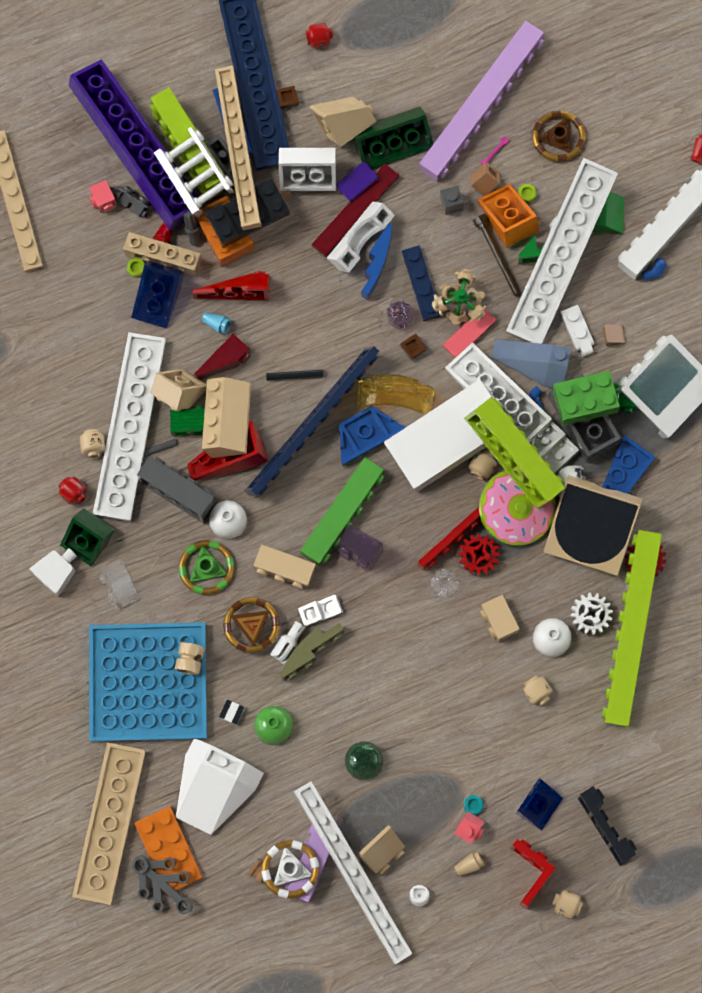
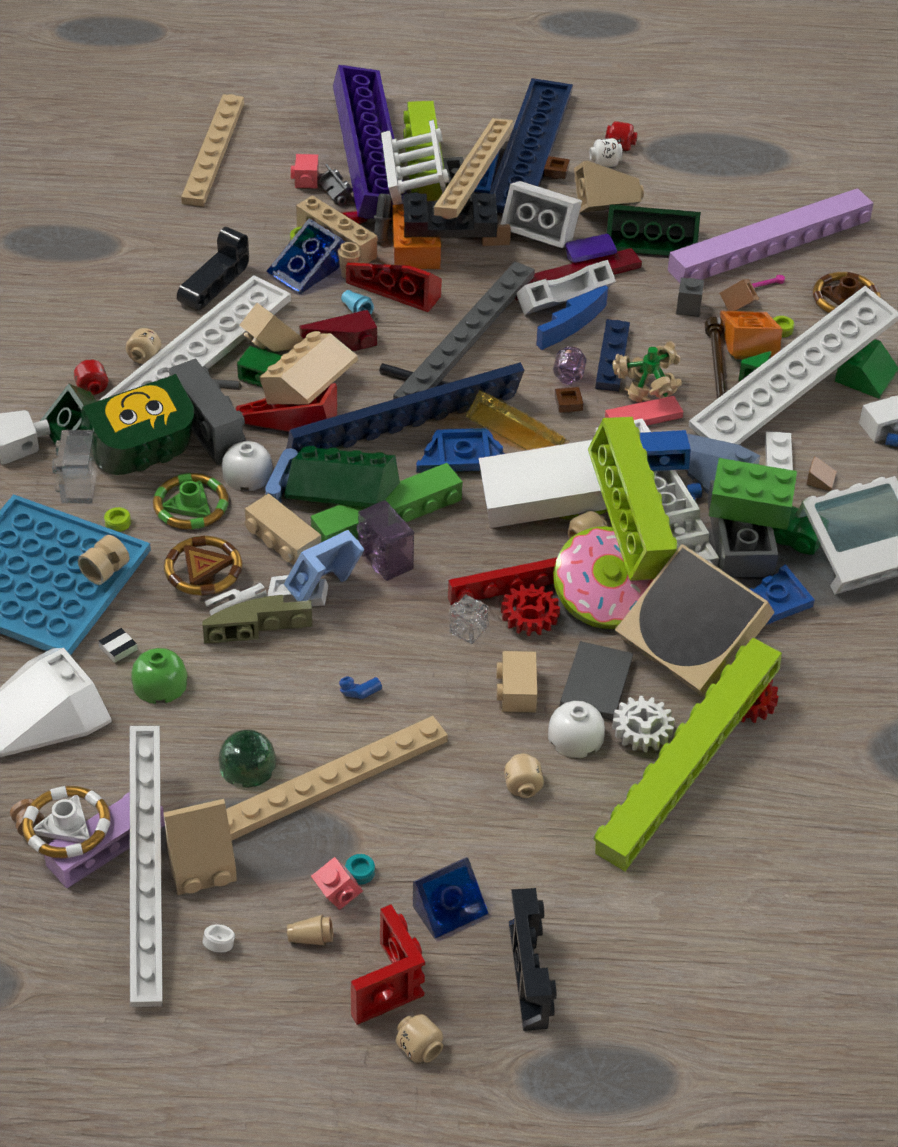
camera: 20 degrees right, 30 degrees down
none -> dark green brick [80,374,194,475]
none -> lime tile [104,507,131,532]
none -> black beam [176,227,249,310]
none -> tan plate [226,716,448,840]
none -> medium blue plate [265,448,298,503]
none -> light blue panel [284,530,364,601]
none -> dark green slope [285,446,400,508]
none -> tan cone [338,242,361,278]
none -> blue arm [339,676,382,699]
none -> dark grey plate [393,261,535,399]
none -> dark grey tile [560,641,633,720]
none -> white head [589,138,622,167]
none -> blue brick [640,430,691,471]

